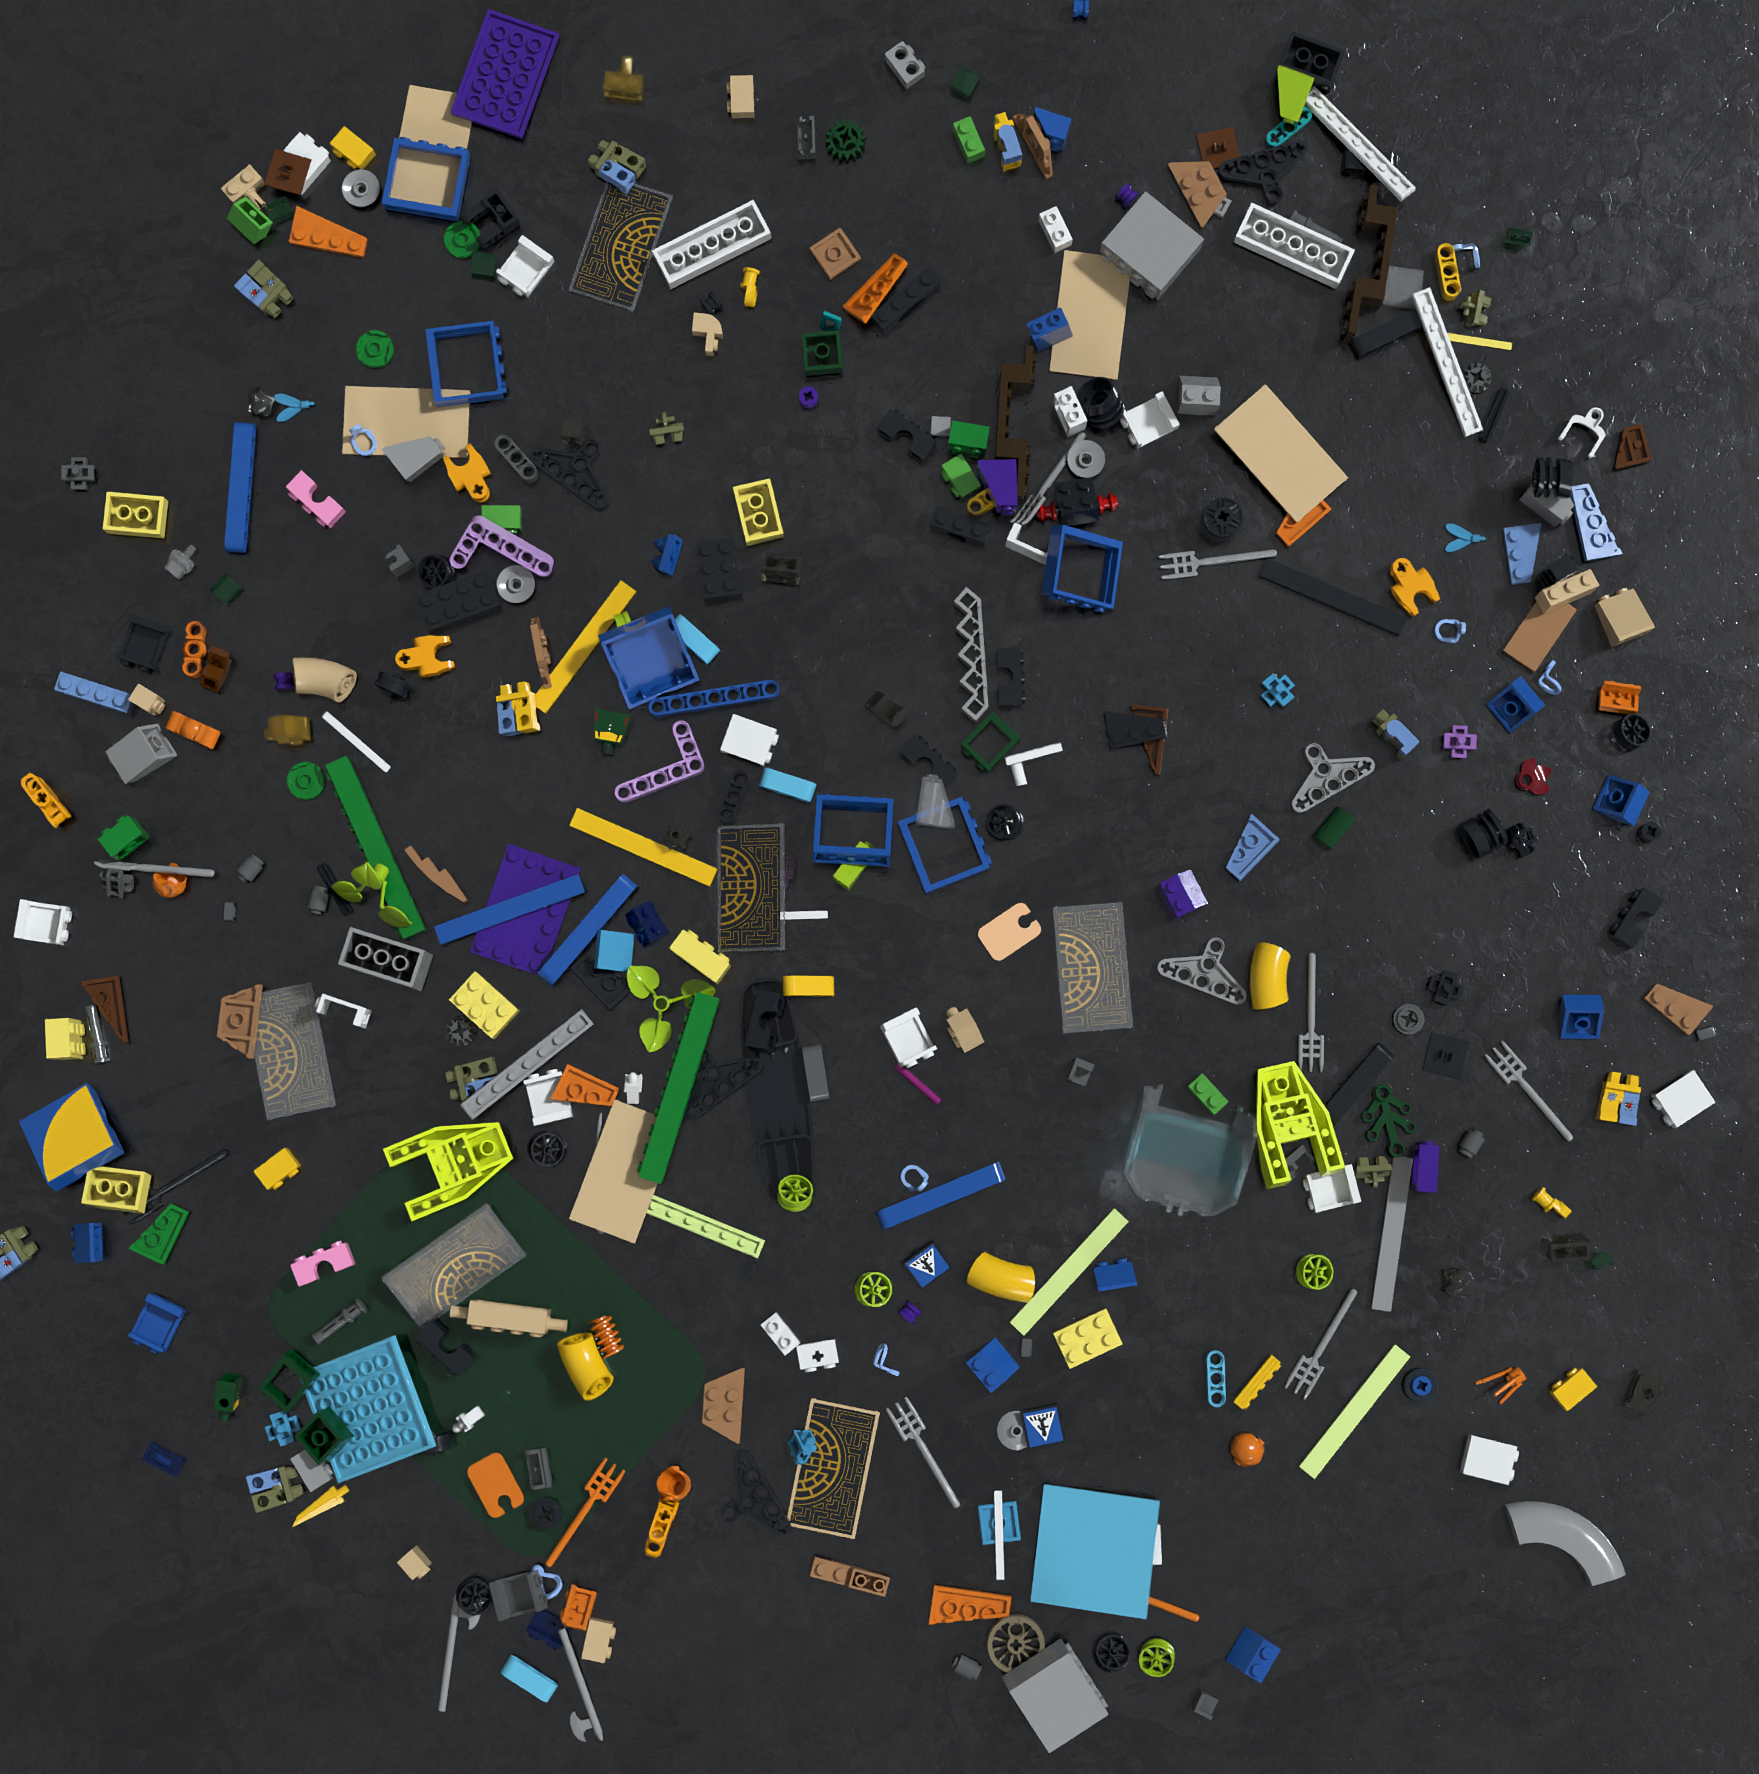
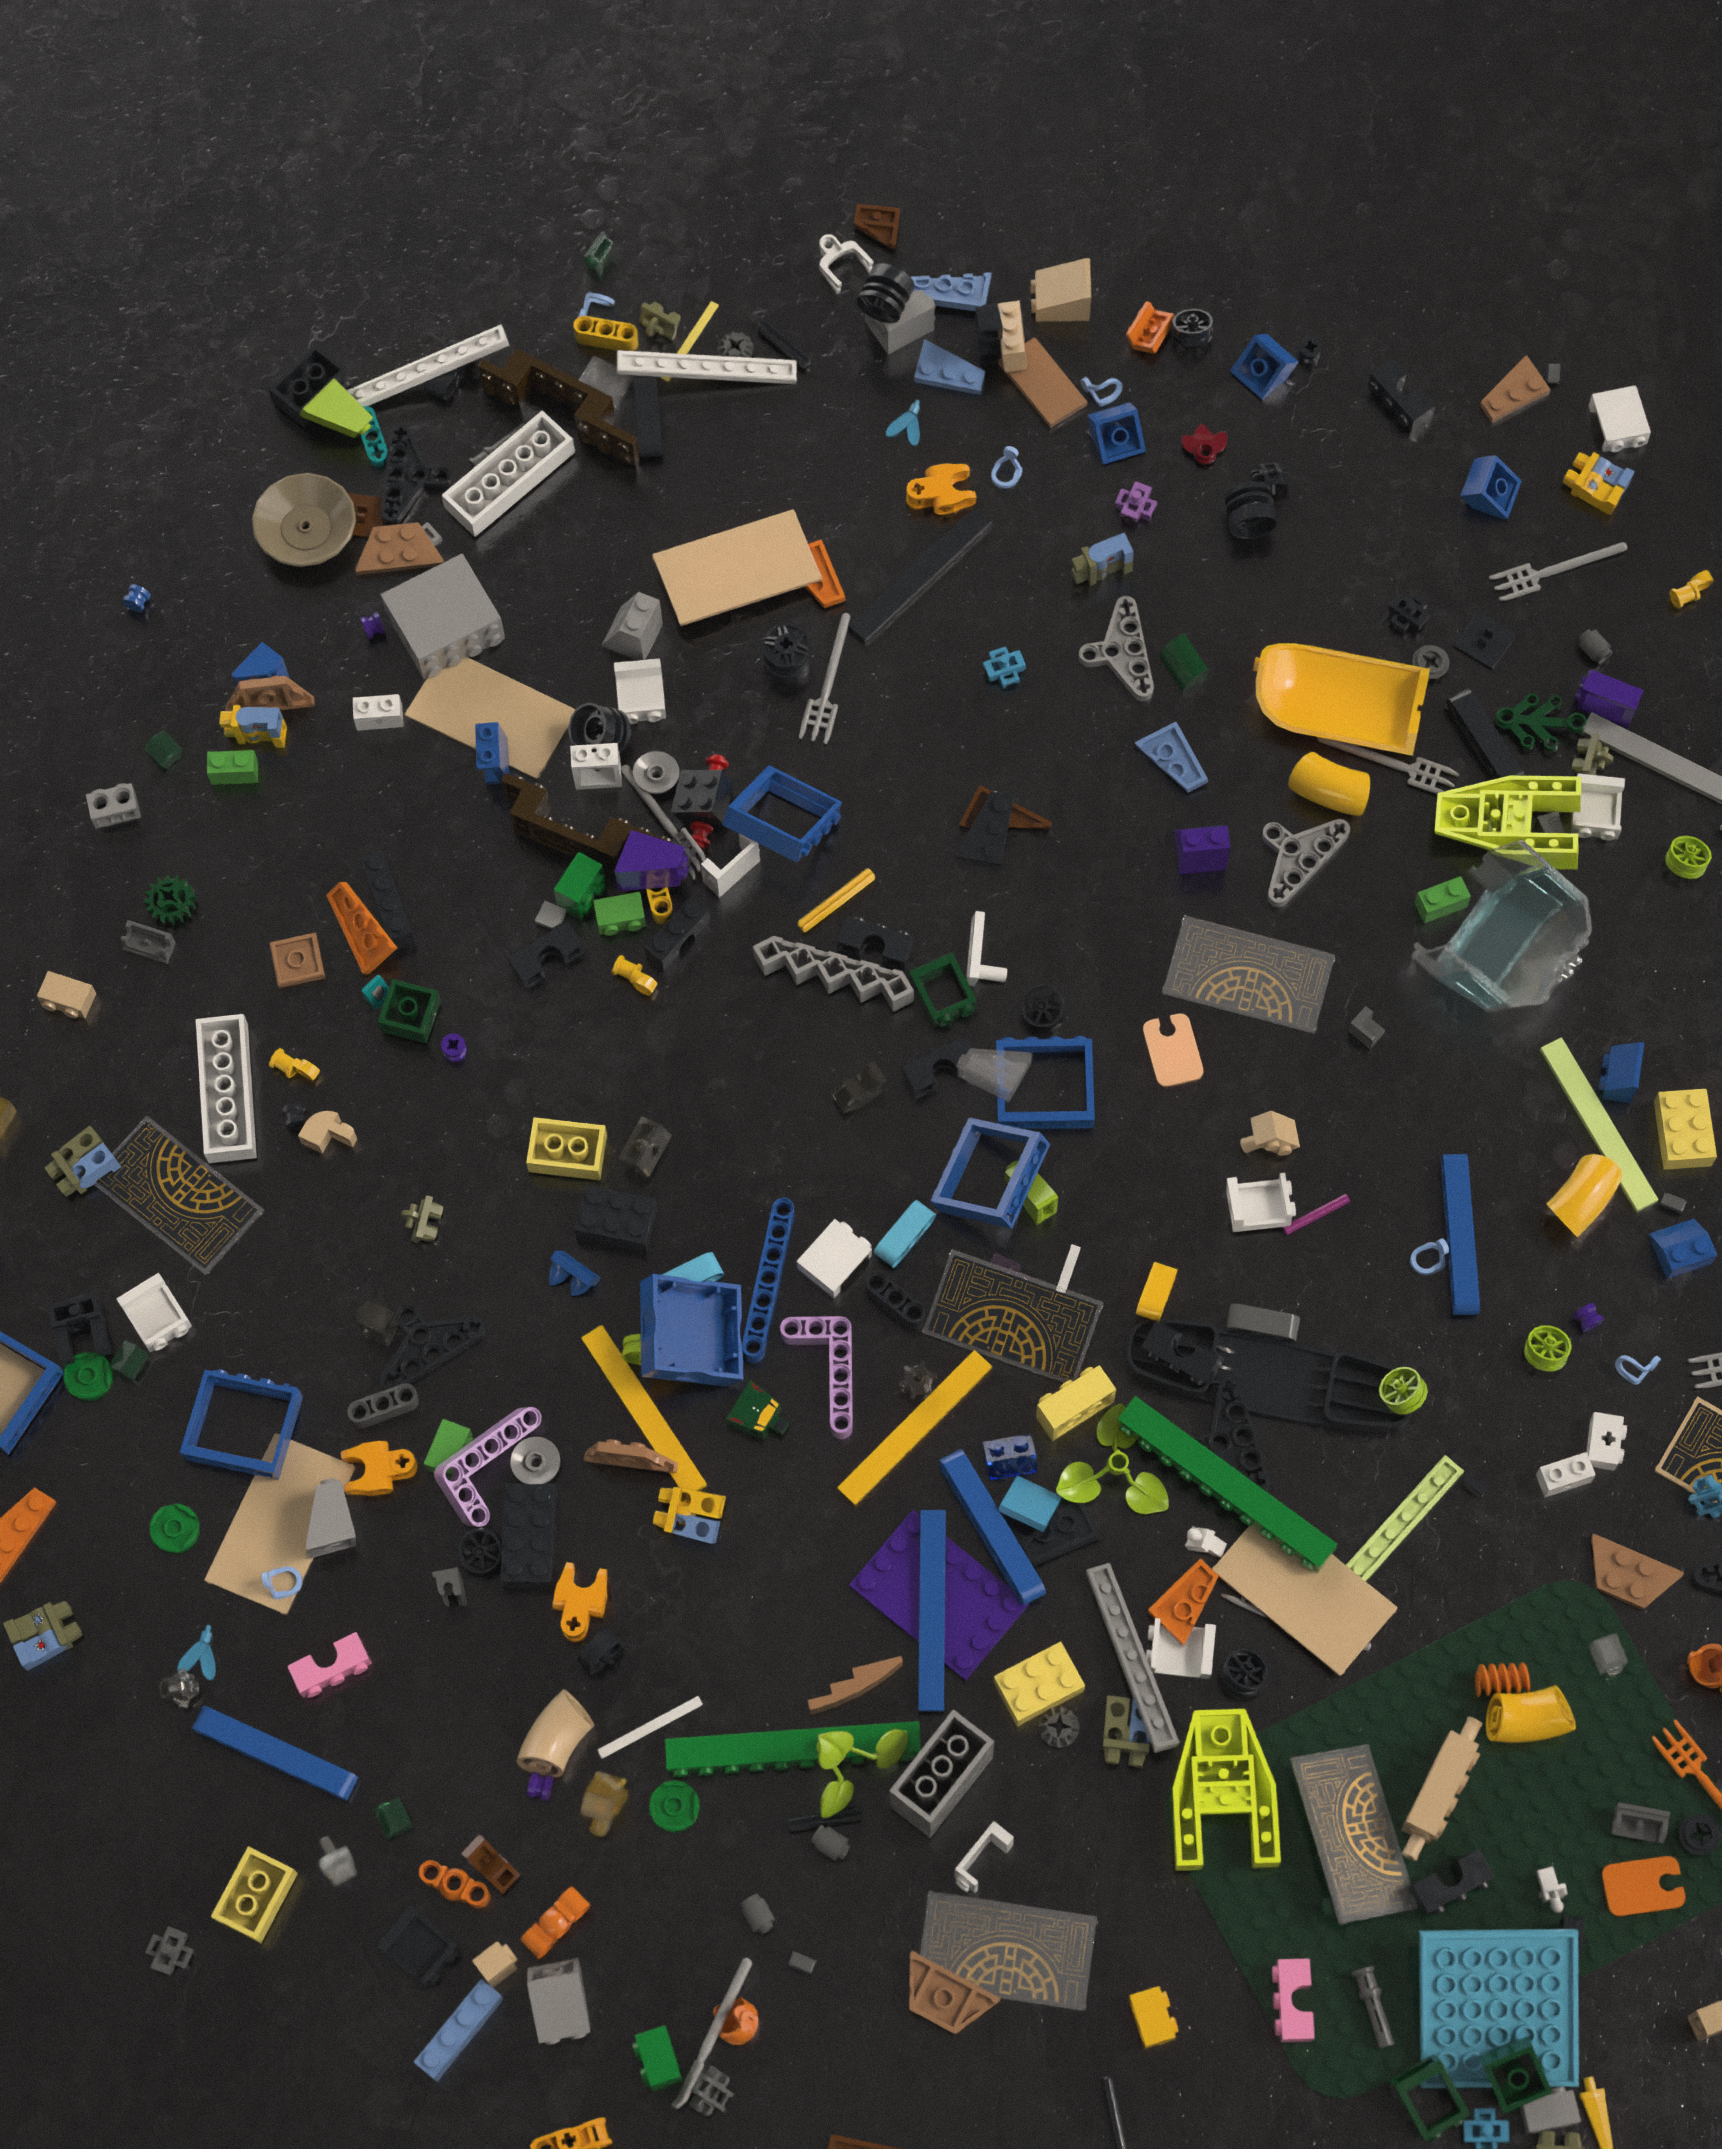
camera: 65 degrees left, 15 degrees down
piece [902,1240,953,1291] -> none
none -> dark tan dish [252,473,356,567]
none -> yellow connector [612,955,657,995]
none -> yellow axle [797,868,875,932]
none -> yellow panel [1253,643,1430,756]
none -> clear brick [1589,1633,1628,1676]

